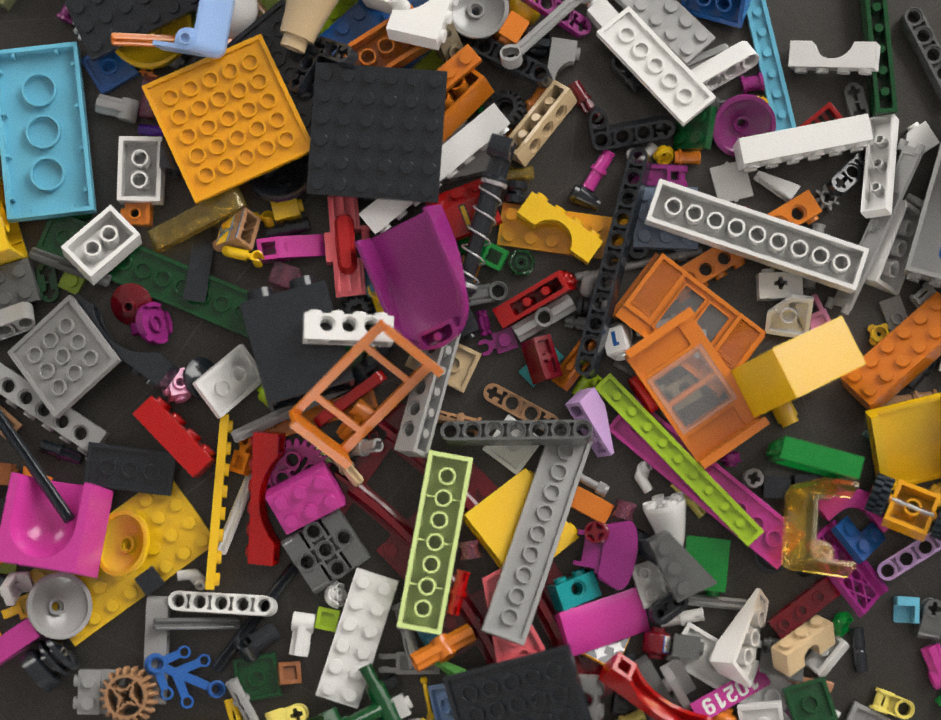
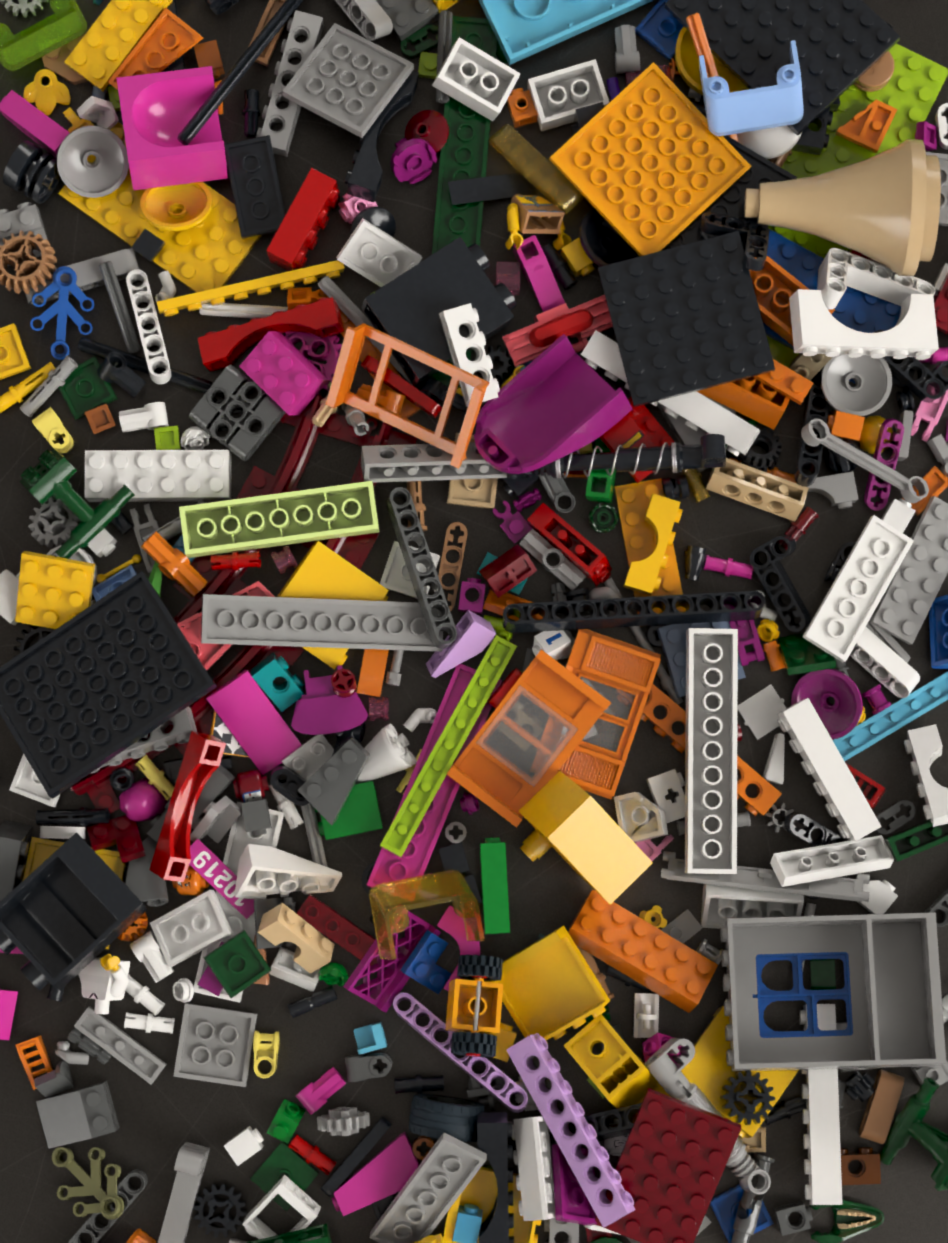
camera: 65 degrees right, 0 degrees up
none -> magenta brick [458,578,486,615]

